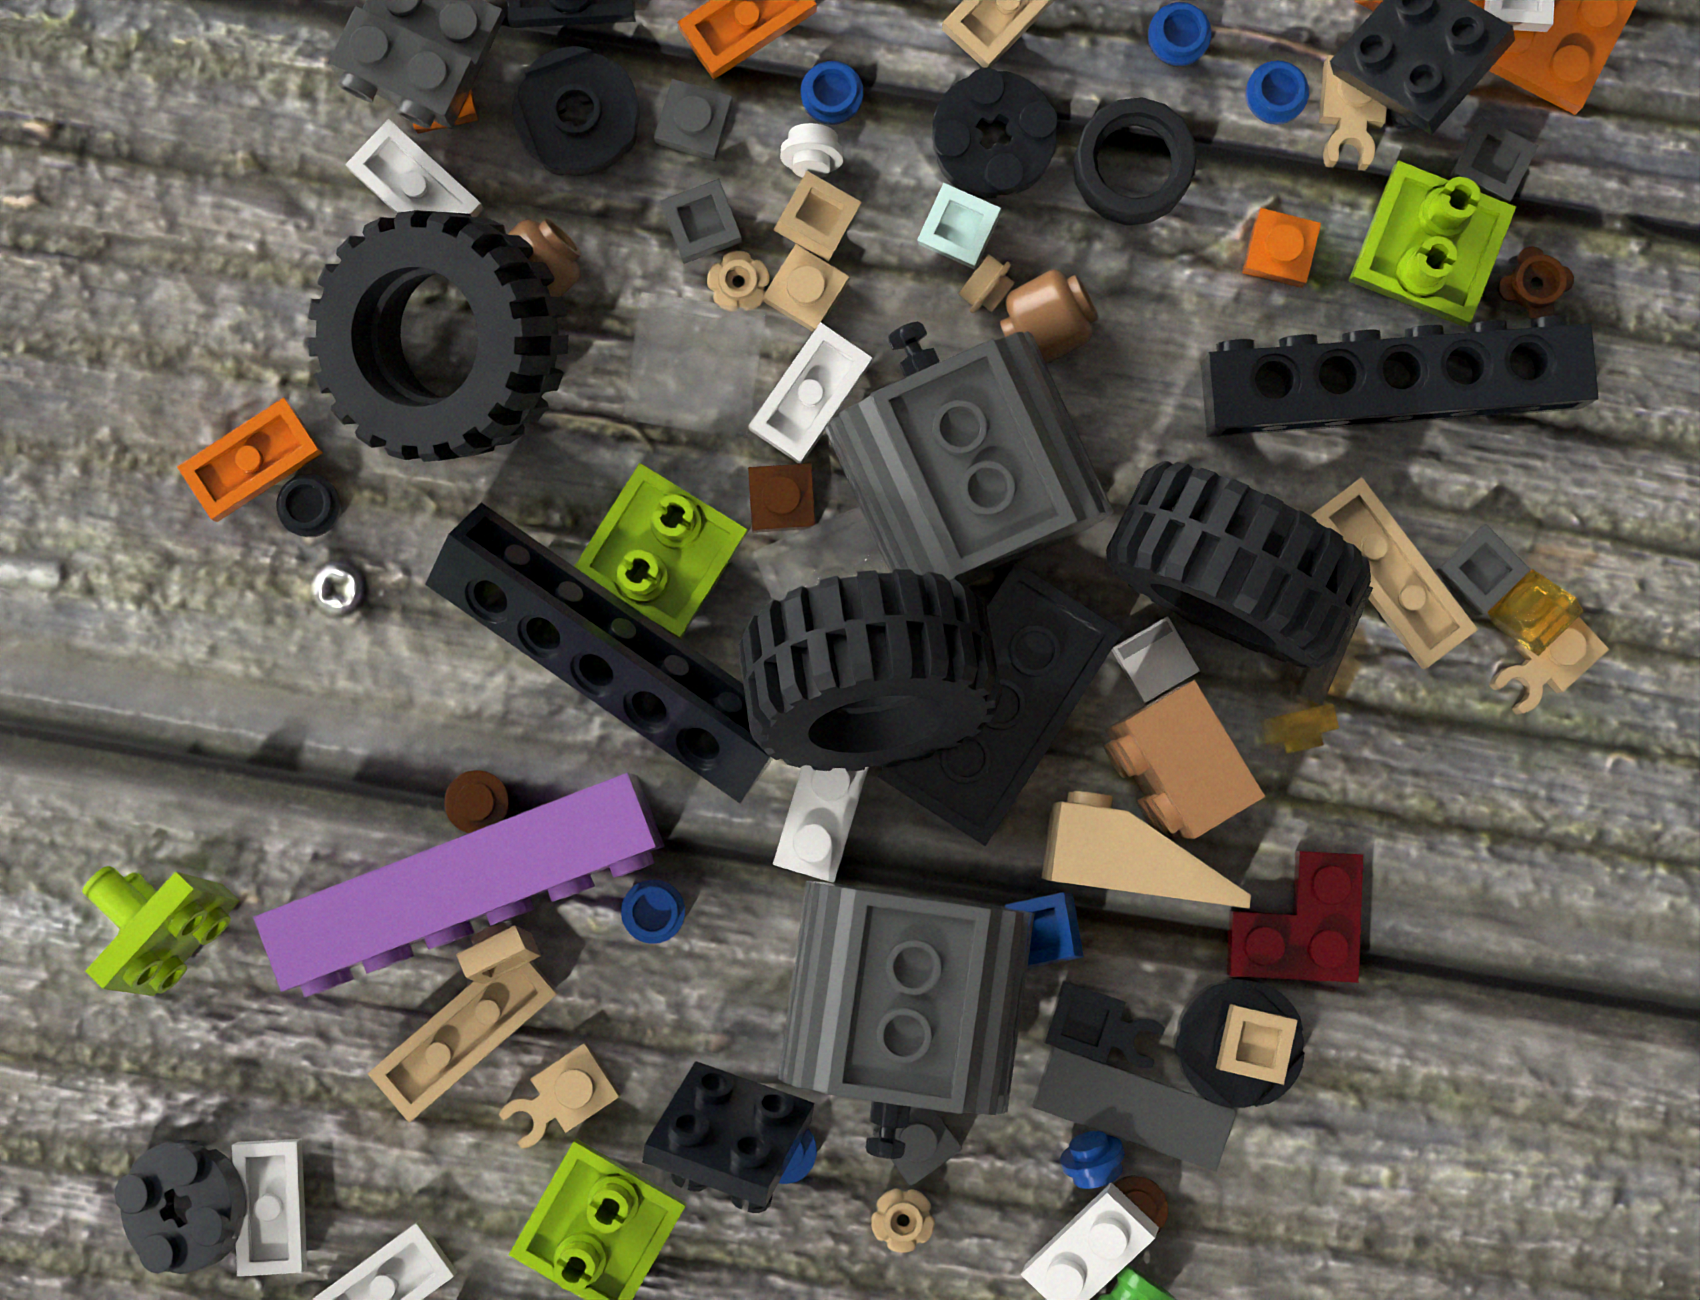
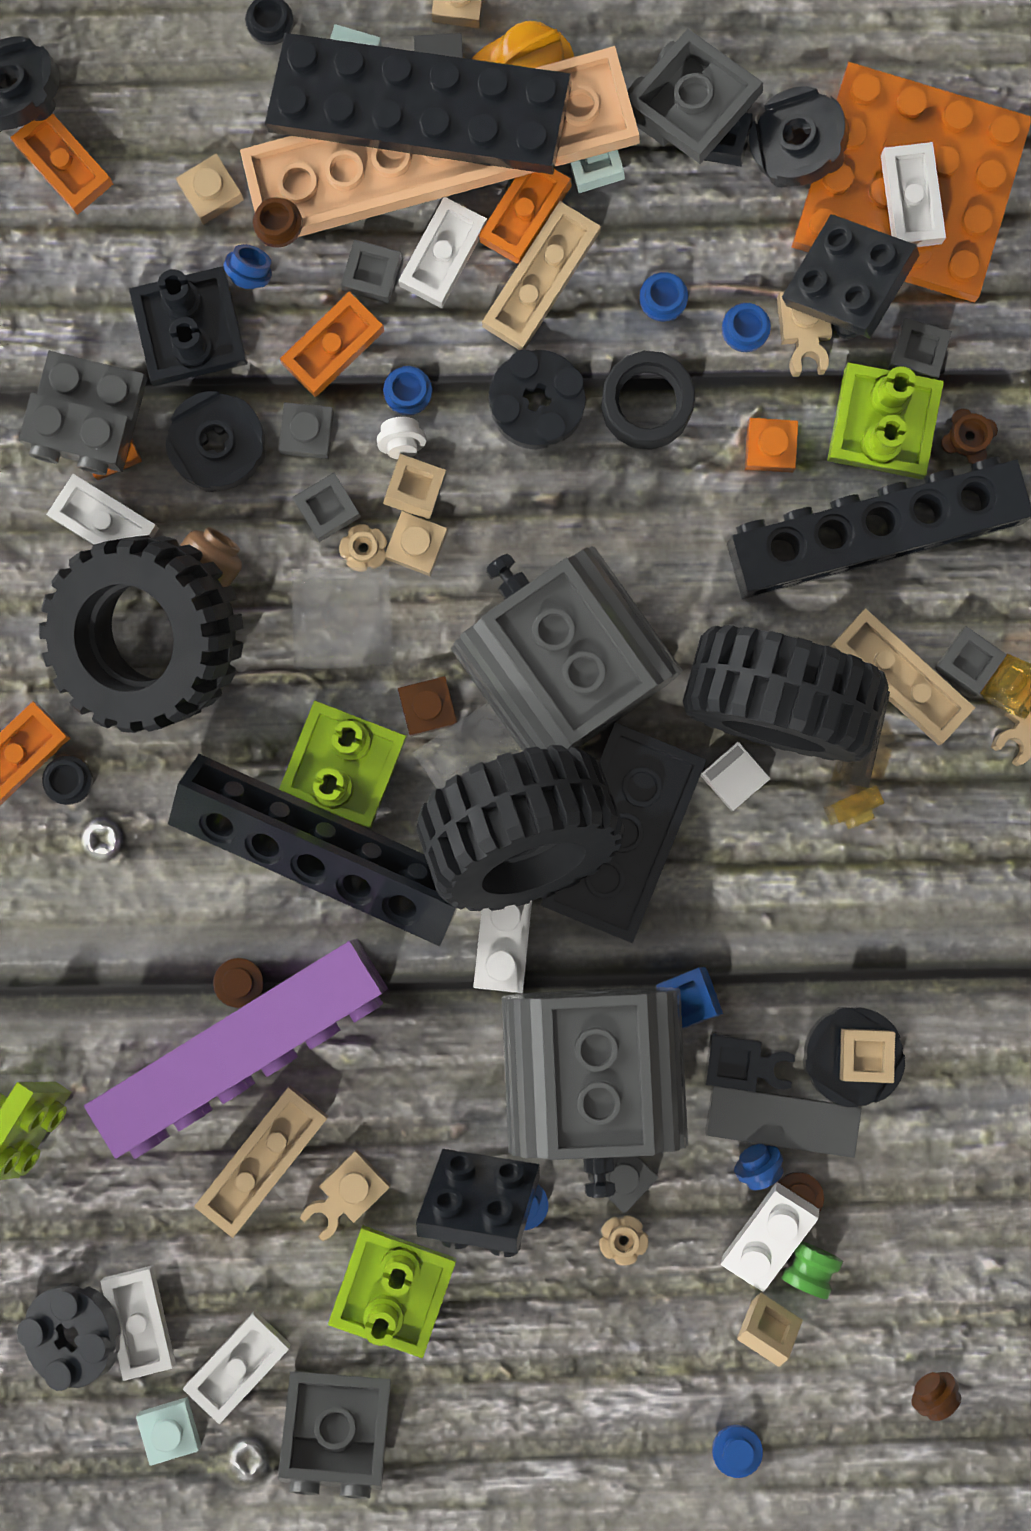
camera: 10 degrees left, 0 degrees up
tan plate [456,923,541,984] -> none
blue plate [621,879,686,944] -> none
white plate [748,322,873,464] -> none
light aqua plate [917,183,1002,270] -> none
tan plate [958,254,1015,313] -> none
medium nougat head [1000,269,1099,364] -> none
tan slope [1042,791,1251,908] -> none
medium nougat brick [1103,680,1265,839] -> none
dark red plate [1227,851,1364,983] -> none

